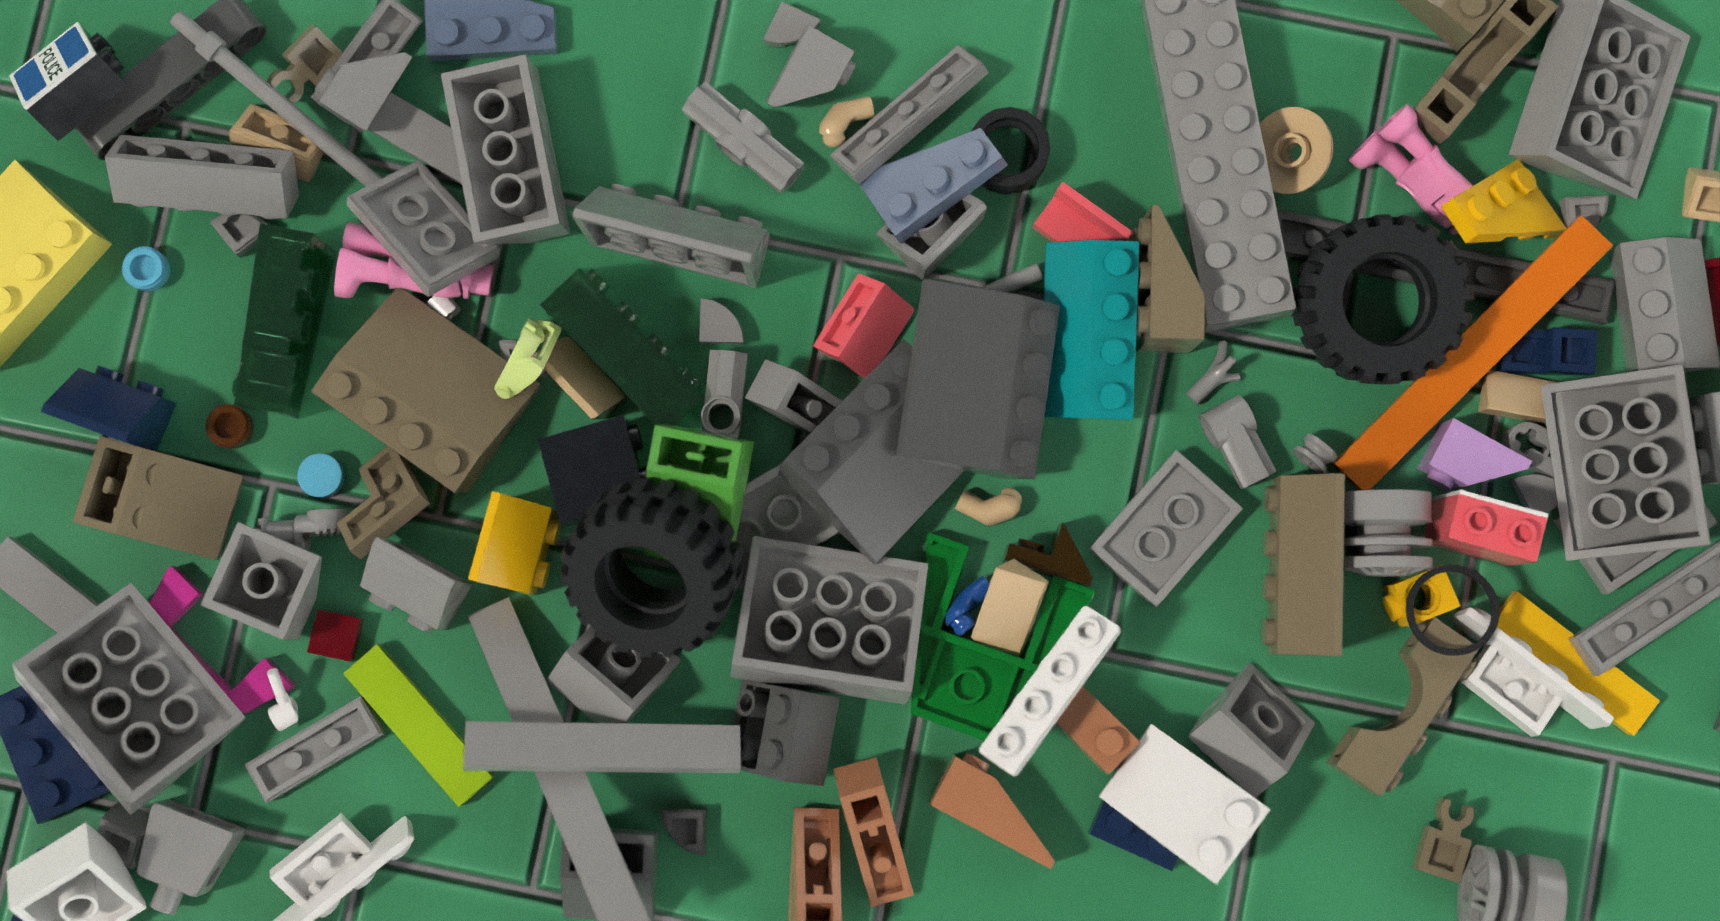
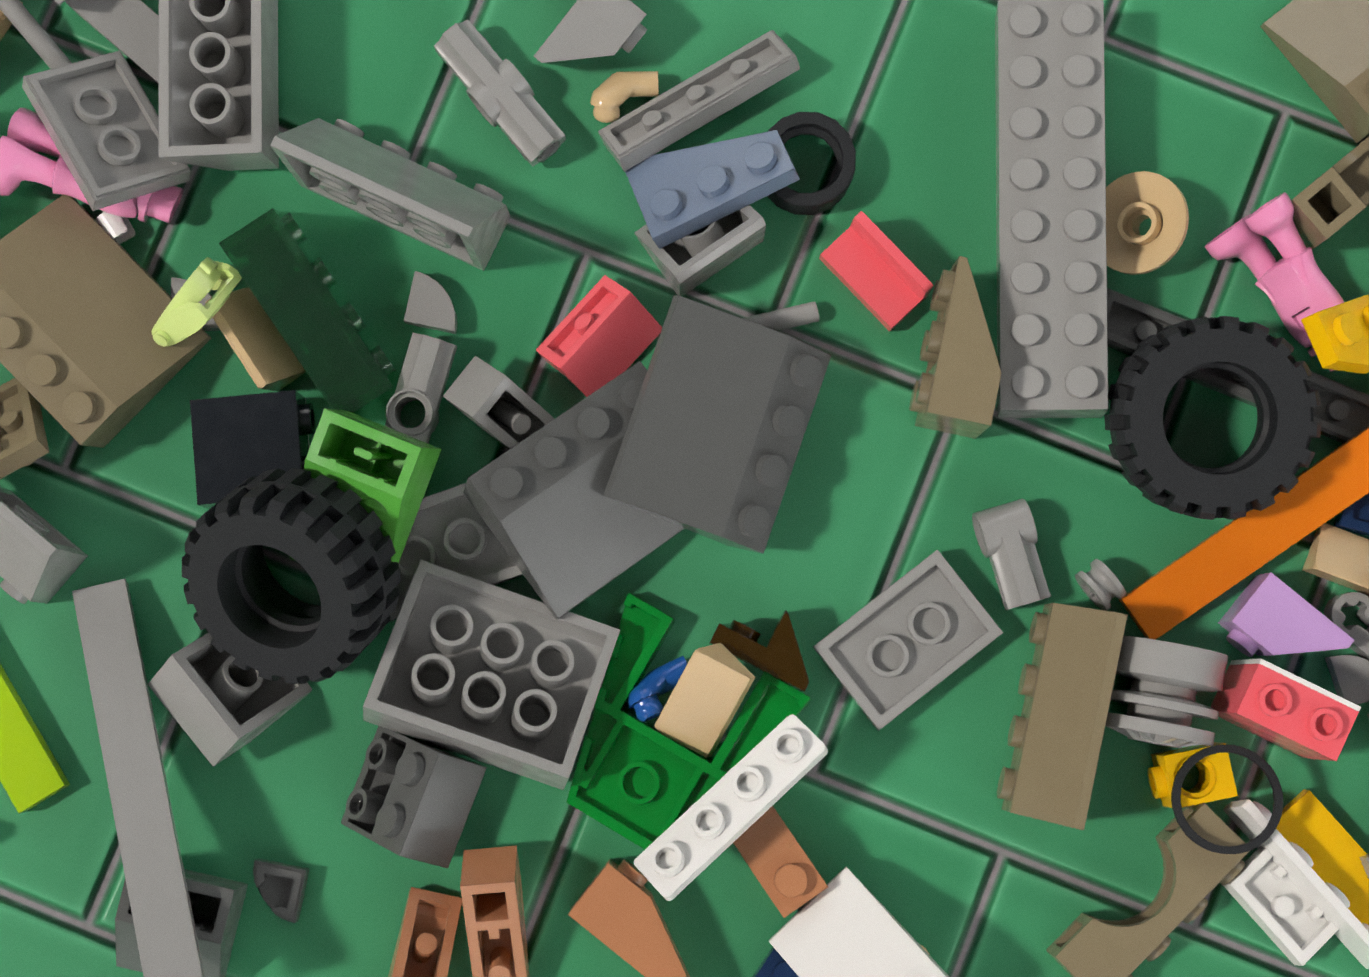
camera: 10 degrees right, 0 degrees up
light grey tile [464,721,741,773] -> none
yellow slope [468,491,562,596] -> none
tan arm [955,488,1022,526] -> none
teal slope [1043,240,1140,420] -> none
light grey bar [1186,340,1241,405] -> none
light grey slope [1187,663,1315,798] -> none

